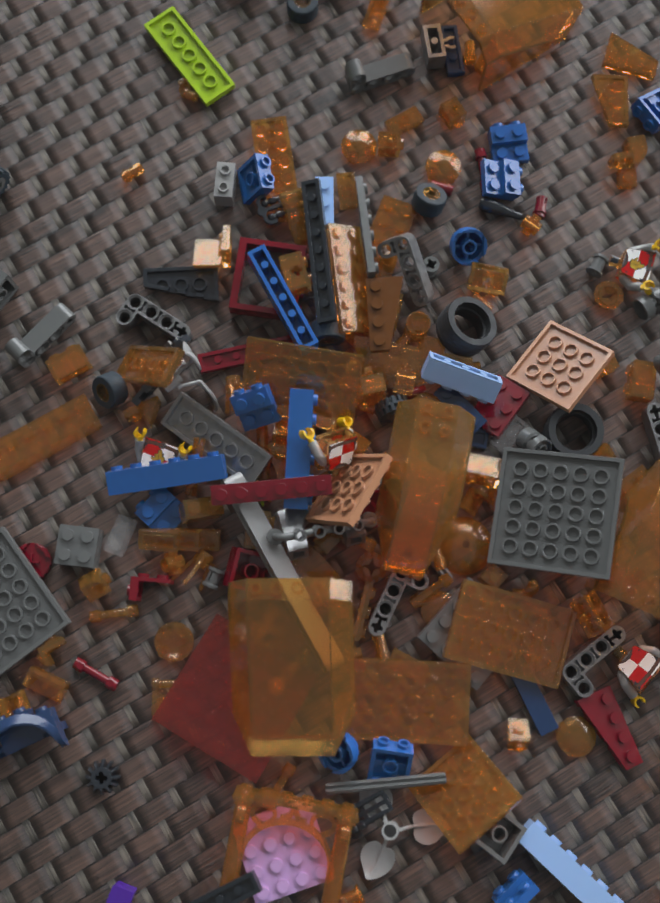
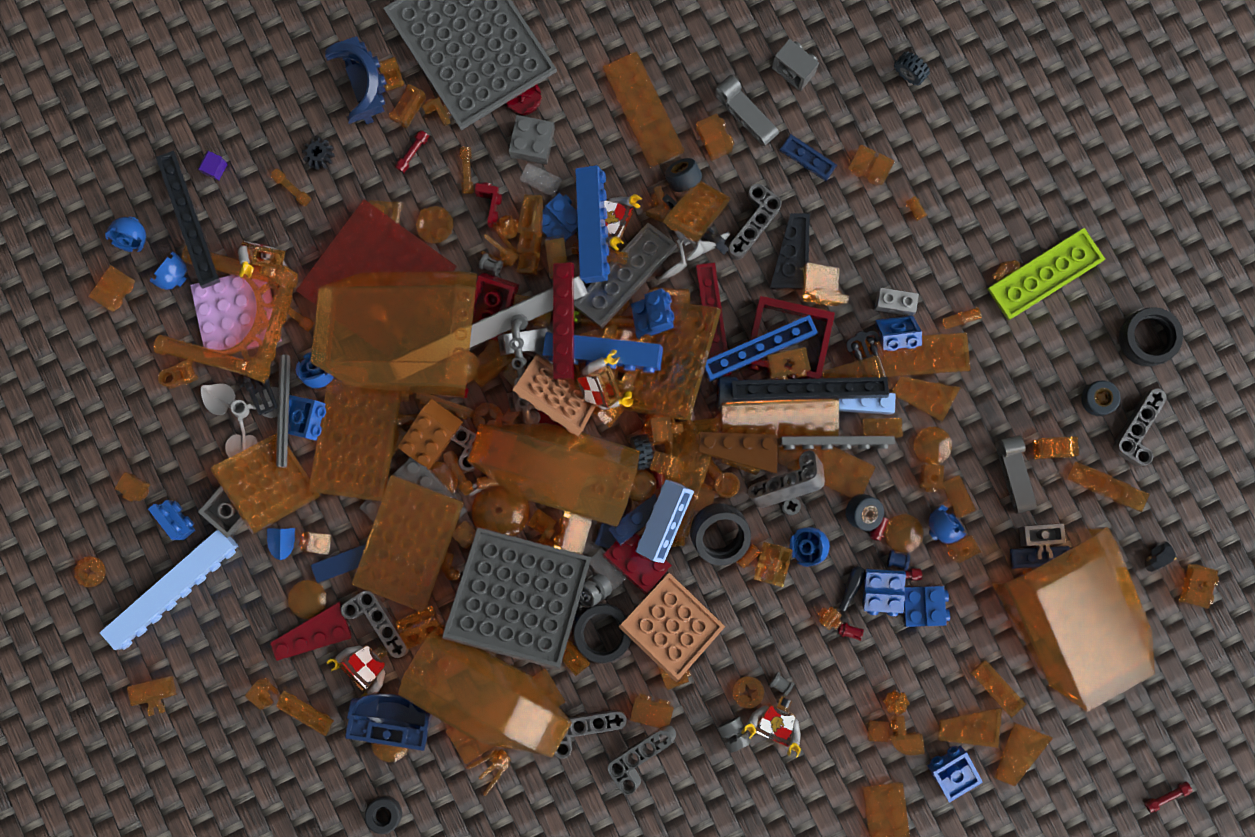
camera: 105 degrees right, 5 degrees up
clear orange brick [78,567,112,603] -> none
none -> torso [238,241,293,284]
none -> blue brick [267,528,295,560]
none -> clear orange bar [270,168,311,206]
none -> dark orange brick [397,399,463,470]
none -> dark blue tile [780,134,837,181]
none -> clear orange piece [848,144,895,185]
none -> clear orange gear [883,690,910,716]
none -> dark blue bush [887,550,910,571]
none -> clear orange wing [891,376,961,421]
none -> blue cylinder [929,504,966,544]
none -> clear orange axle [942,307,982,329]
none -> clear orange plate [970,660,1026,718]
none -> clear orange brick [1033,436,1079,459]

